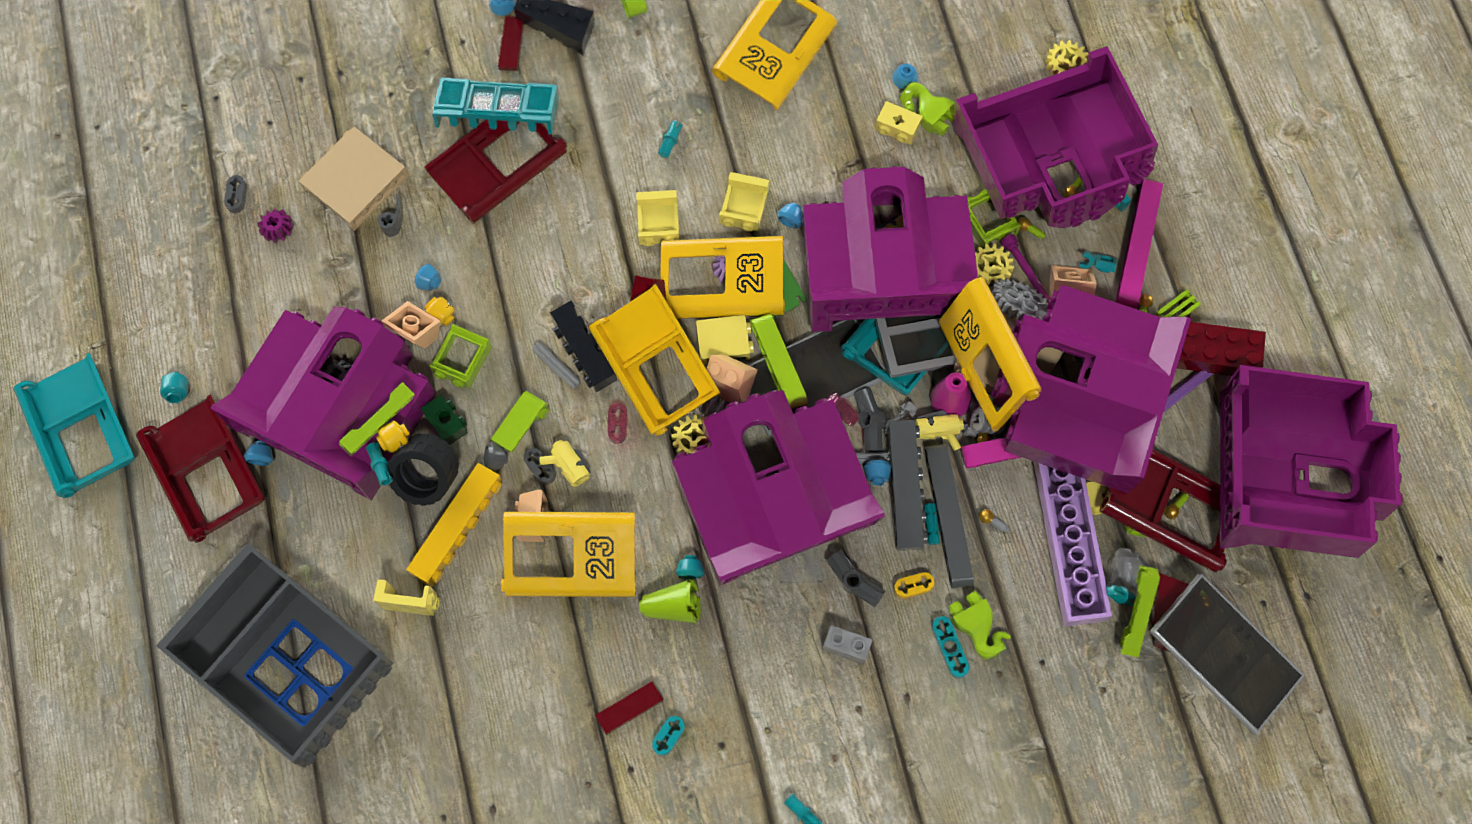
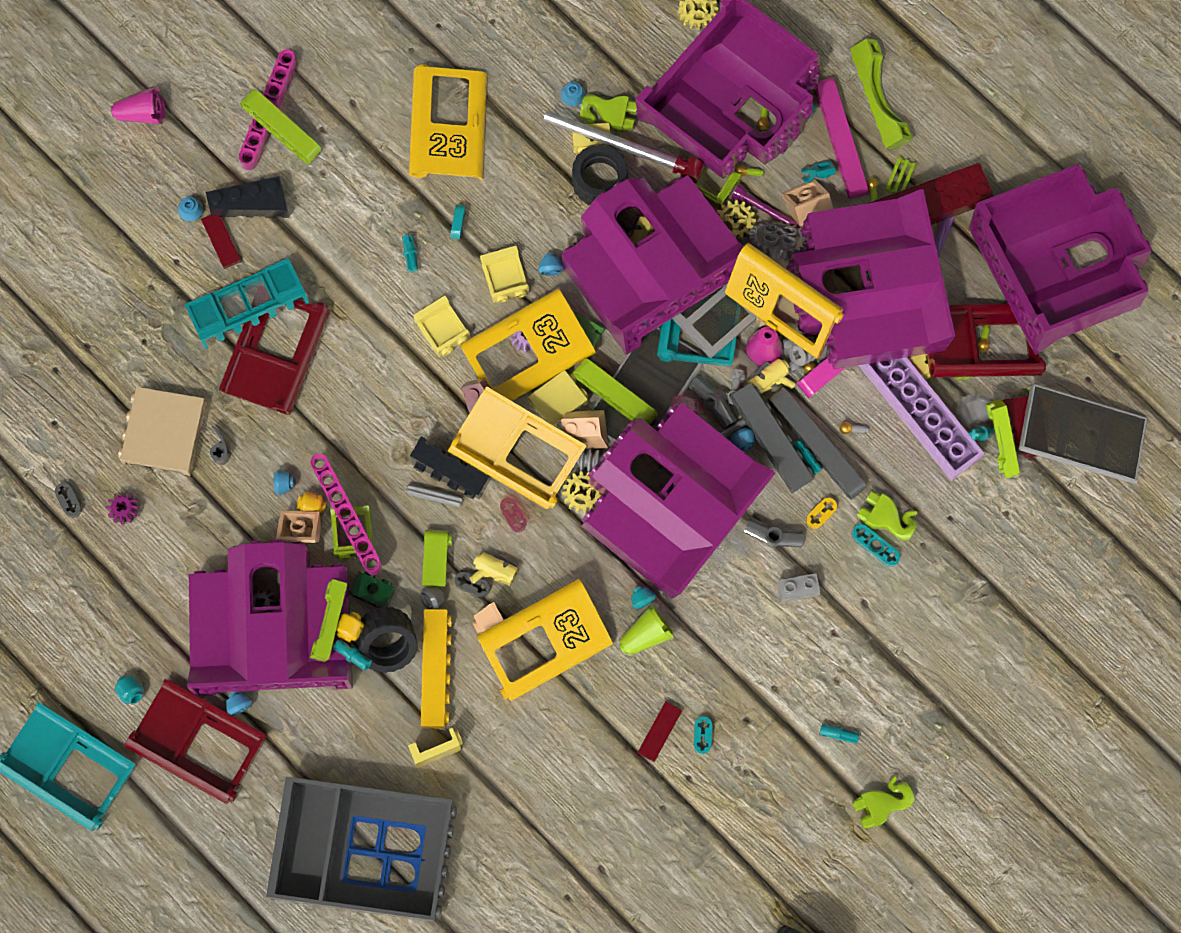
camera: 35 degrees left, 5 degrees up
none -> dark pink beam [310,454,382,575]
none -> teal beam [451,204,466,240]
none -> flat silver piece [543,111,704,183]
none -> black tyre [572,144,628,205]
none -> lime arch [850,38,913,149]

